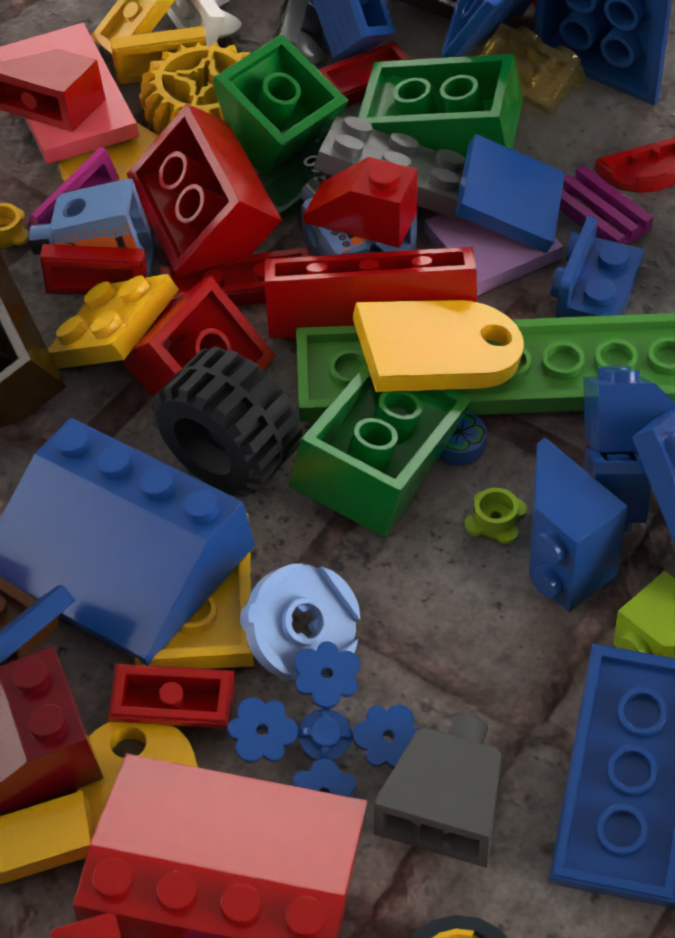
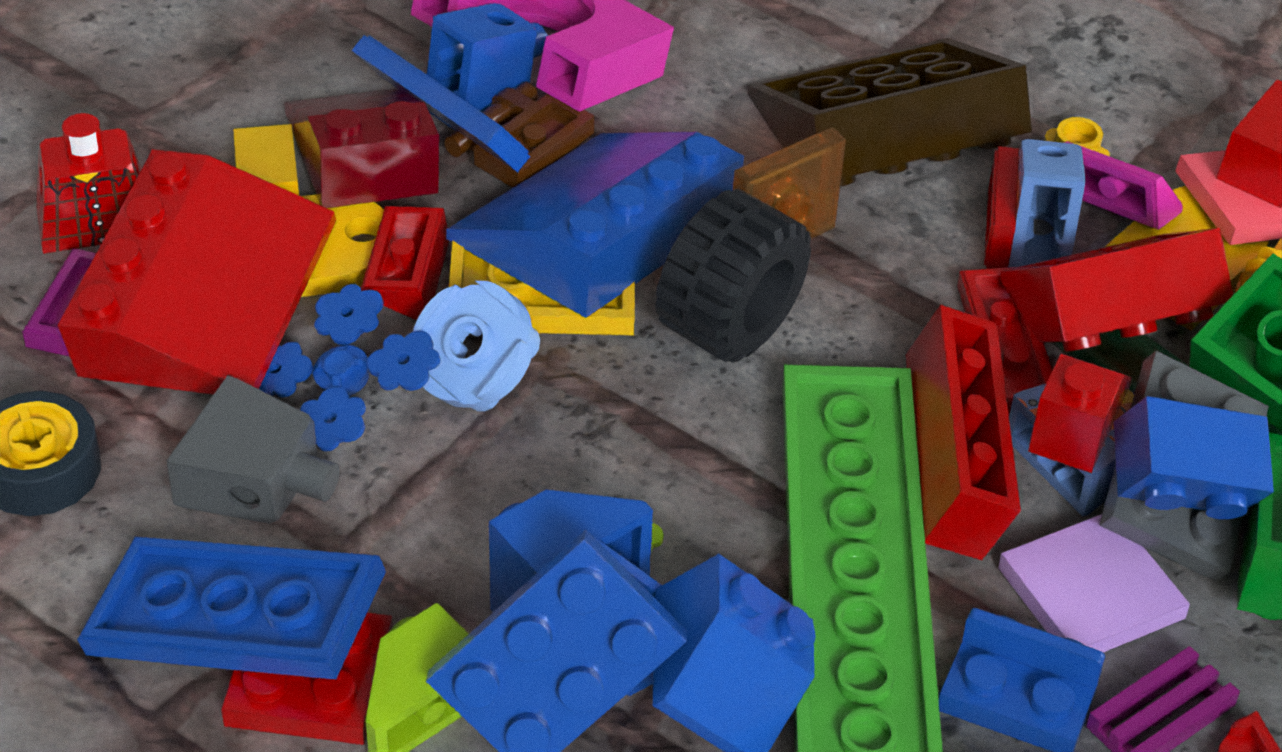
camera: 90 degrees right, 5 degrees down
yellow plate [48,274,179,369] -> none
red slope [121,276,276,397] -> none
green slope [288,363,472,537] -> none
yellow tile [353,300,524,392] -> none
blue tile [439,412,487,465] -> none
blue tile [454,134,565,253] -> none
none -> clear orange plate [733,127,846,239]
none -> blue brick [1114,396,1274,520]

